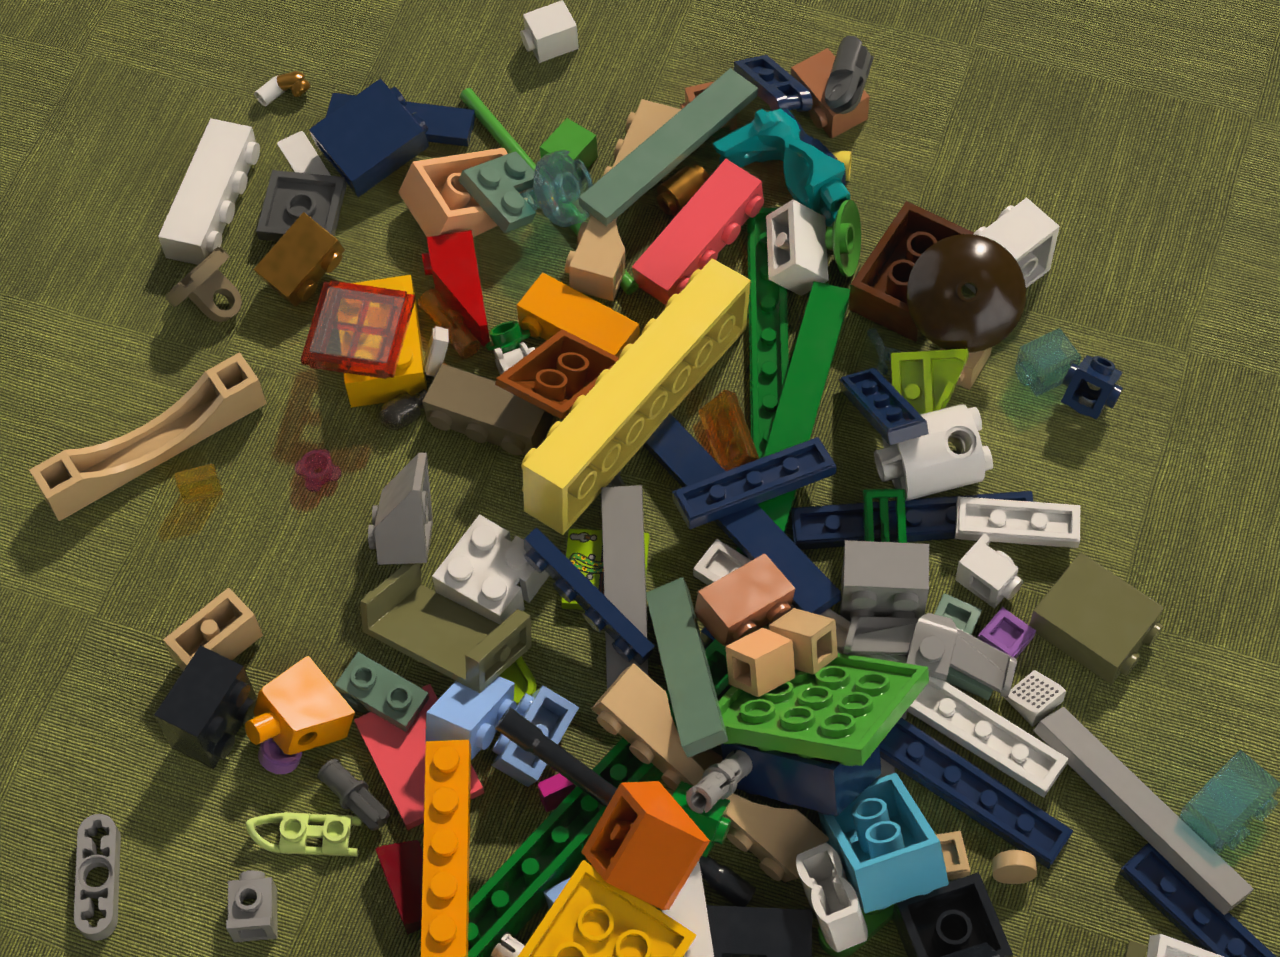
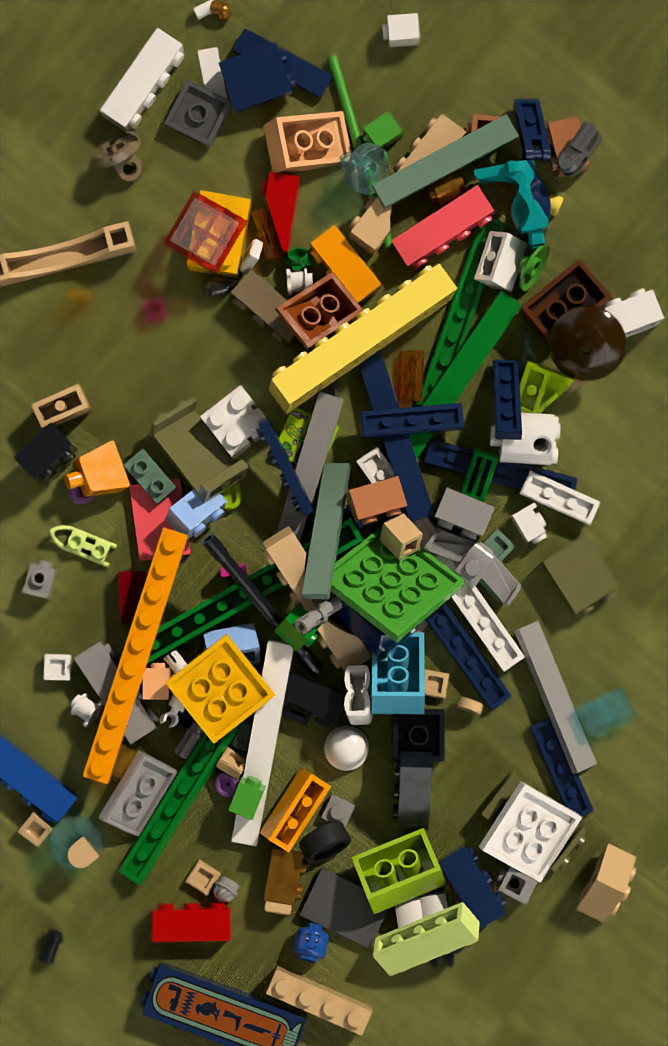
camera: 15 degrees right, 25 degrees up
pearl gold brick [253,212,345,307] -> none
dark grey axle [317,758,390,831] -> none
light grey slope [368,452,433,565] -> none
sand green plate [458,151,539,233] -> none
light blue brick [492,686,579,787] -> none
orange slope [581,781,710,910] -> none
light nougat brick [725,628,795,697] -> none
medium lavender tile [977,607,1036,658] -> none
white slope [1004,670,1066,727] -> none
clear light blue brick [1015,328,1081,397] -> none
dark blue brick [1061,355,1123,420] -> none

